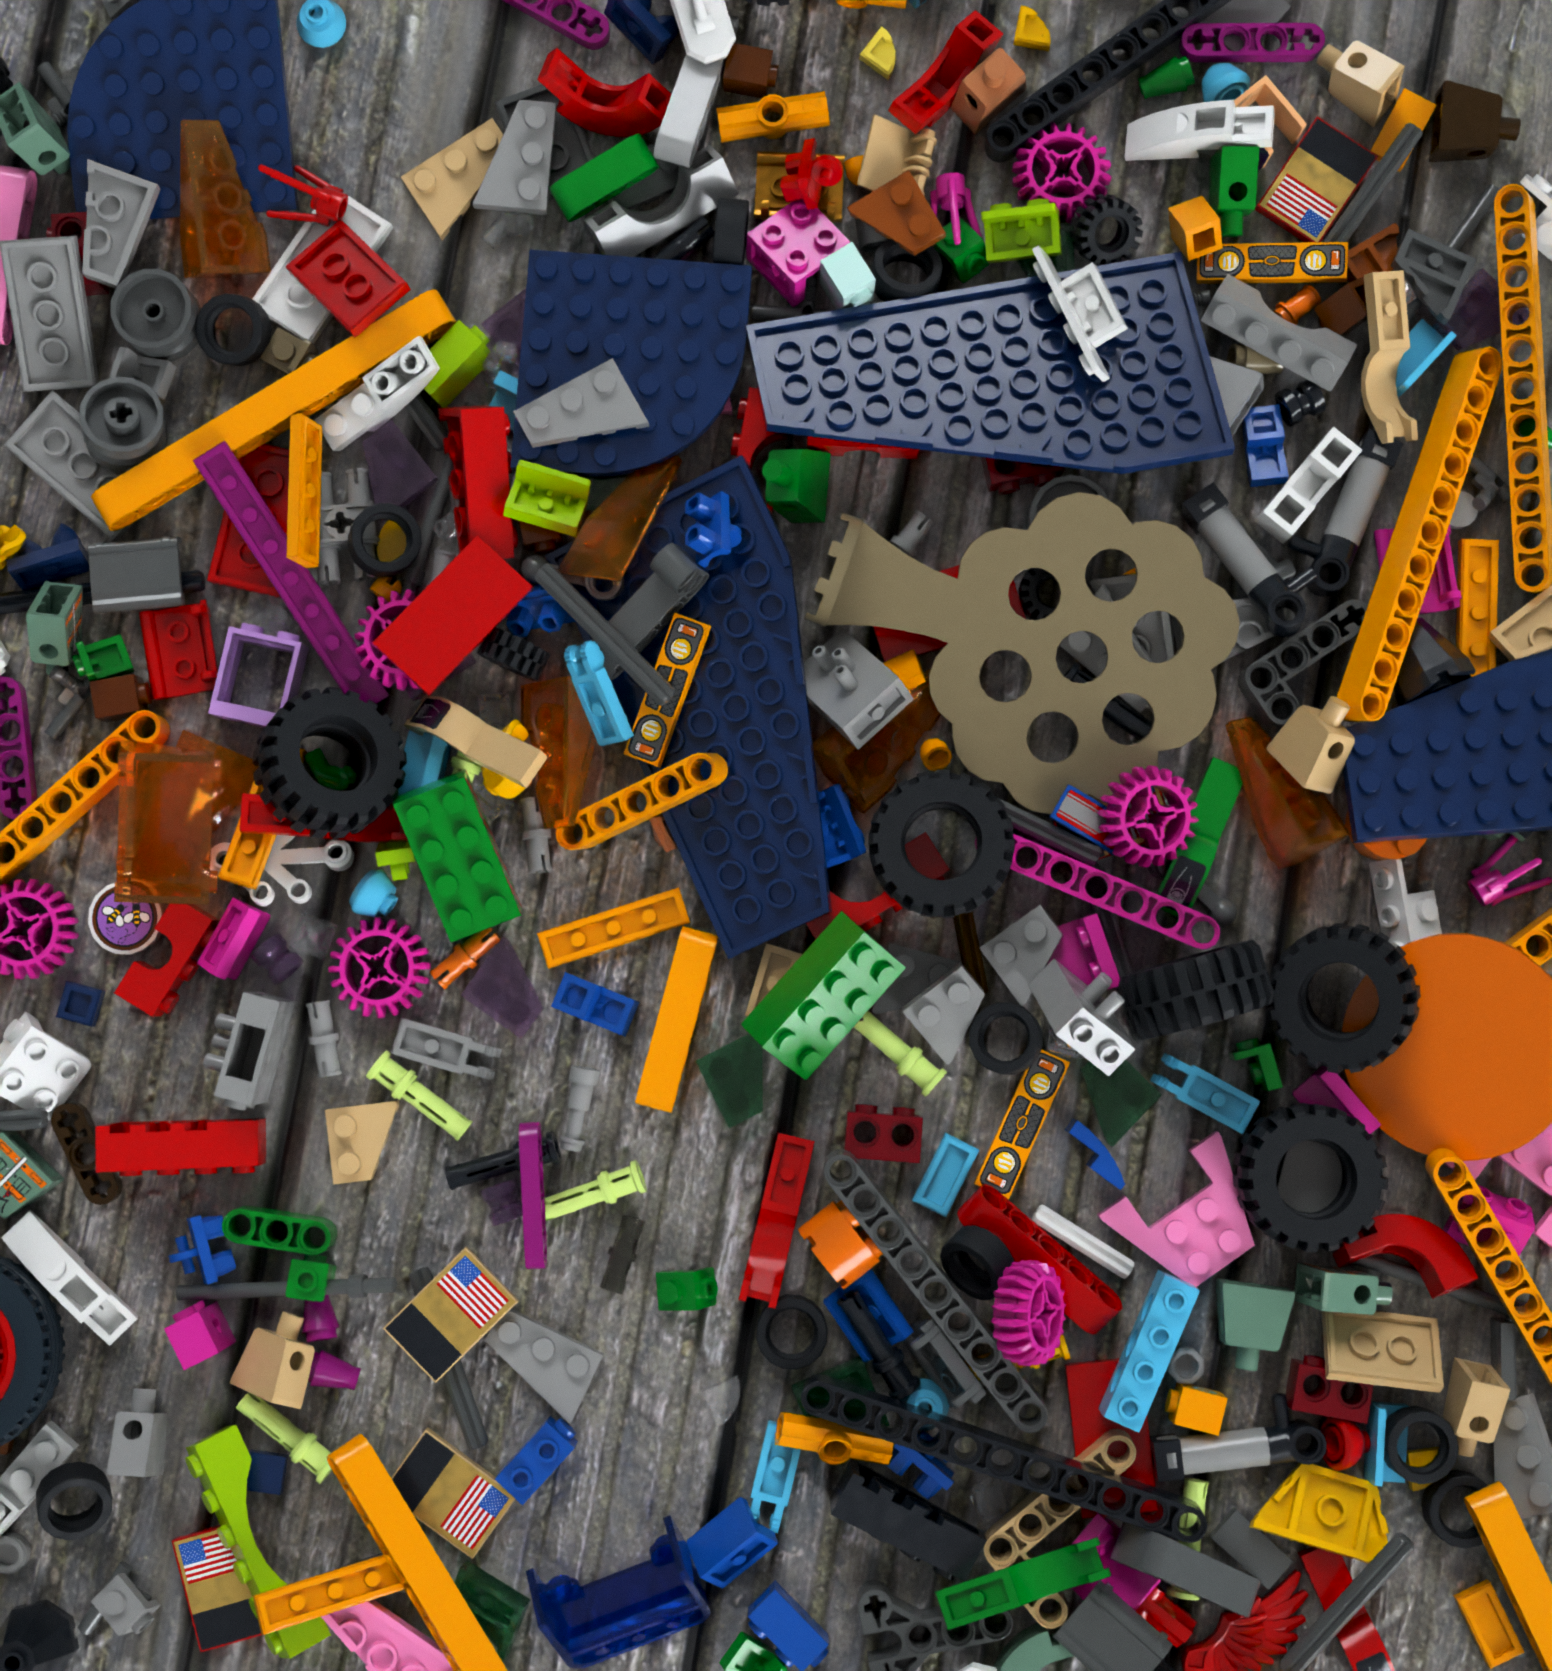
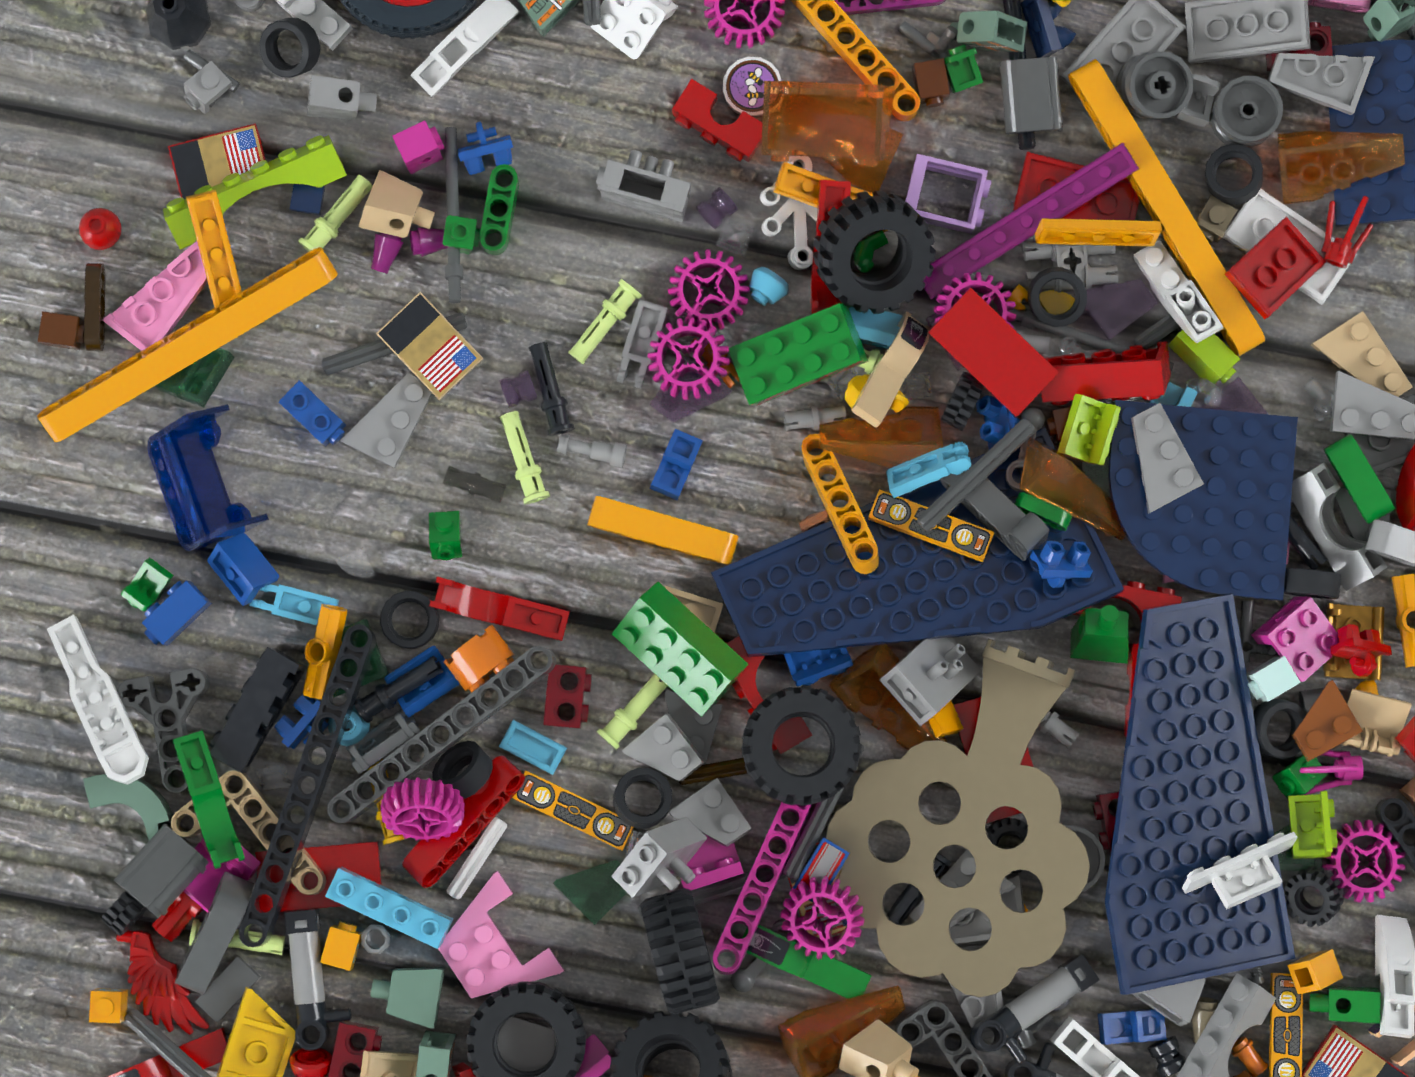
camera: 85 degrees right, 0 degrees up
dark brown beam [51,1102,123,1205] -> none
dark blue tile [56,981,105,1027] -> none
red wedge [95,1118,266,1176] -> none
red piece [139,599,218,700] -> none
dark pink panel [197,897,270,980] -> none
light grey pin [306,1000,342,1078] -> none
tan wing [325,1100,400,1185] -> none
lime tile [375,842,416,881] -> none
tile [391,1427,515,1559] -> none
magenta beam [519,1122,547,1269] -> none
light orange tile [537,887,691,969] -> none
clear green wing [695,1033,763,1128] -> none
light orange hinge [920,738,952,771] -> none
blue slope [1065,1118,1125,1190] -> none
medium azure hinge [1150,1053,1260,1134] -> none
green bracket [1228,1038,1283,1091] -> none
none -> dark pink gear [647,317,730,400]
none -> green beam [1014,492,1072,531]

